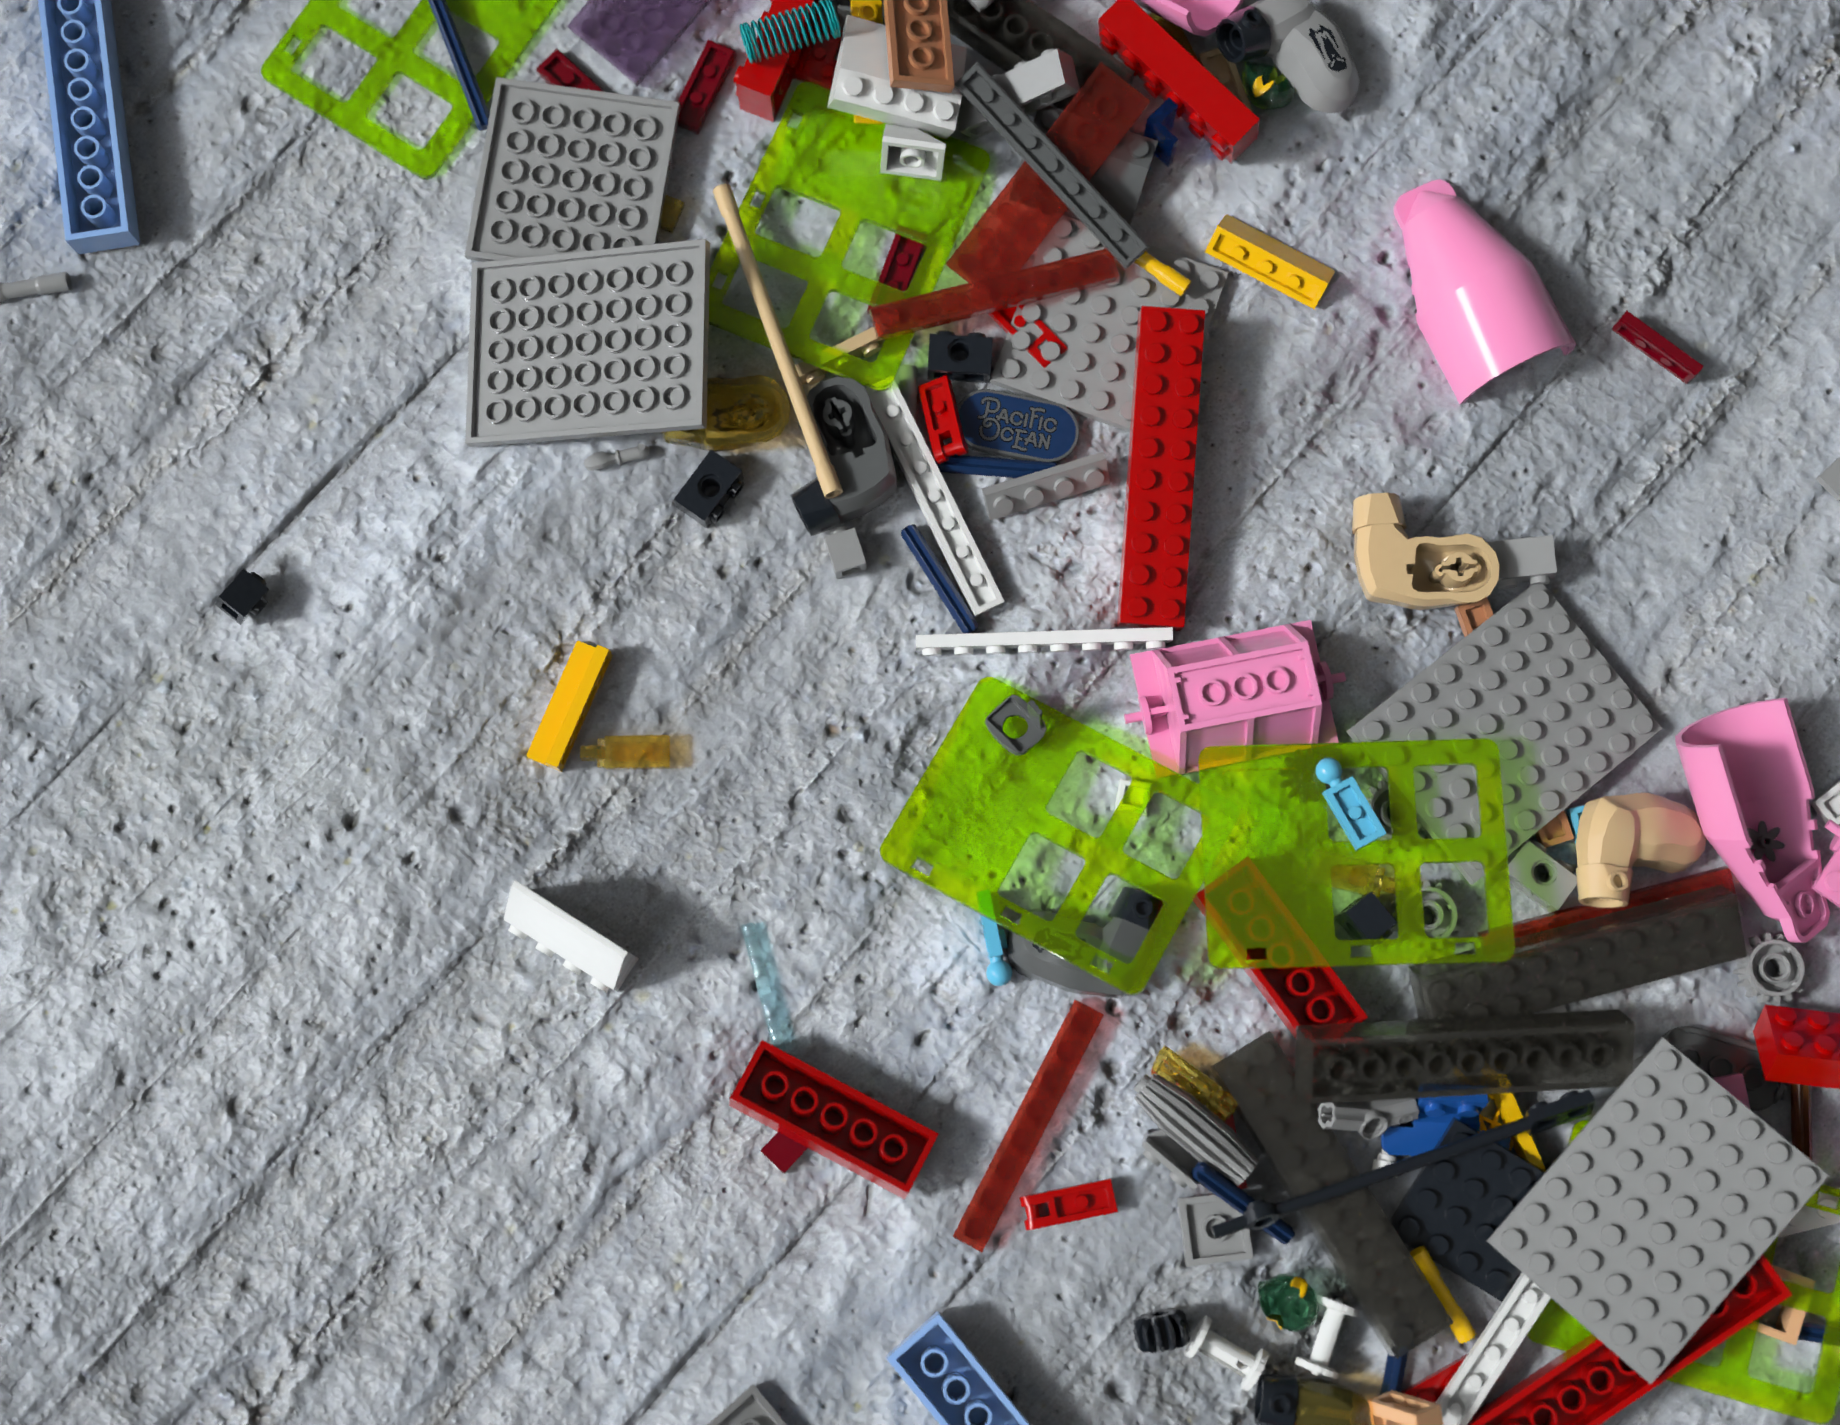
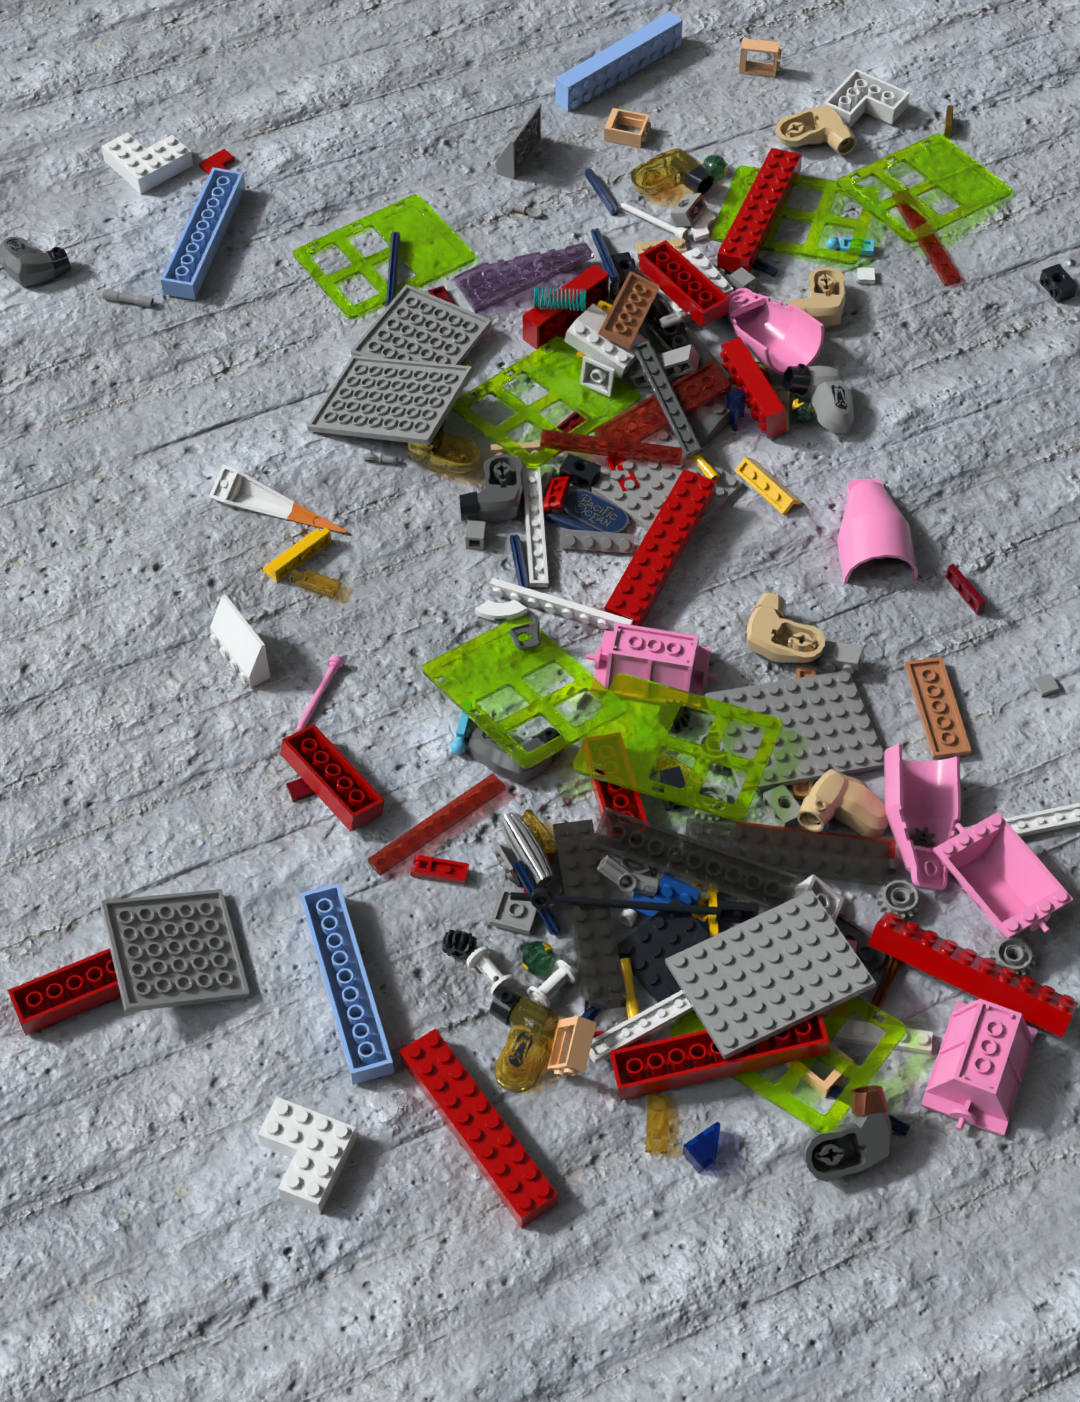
camera: 25 degrees right, 25 degrees down
black brick [215,569,269,625] -> none
black brick [673,449,744,528] -> none
dark red tile [677,39,737,134] -> none
tan piece [713,184,843,499] -> none
clear light blue bar [741,923,787,1051] -> none
medium azure plate [1315,758,1387,851] -> none
none -> white plate [209,464,348,534]
none -> bright pink piece [297,654,345,731]
none -> white tile [475,599,528,620]
none -> white slope [793,874,844,922]
none -> nougat plate [904,657,972,760]

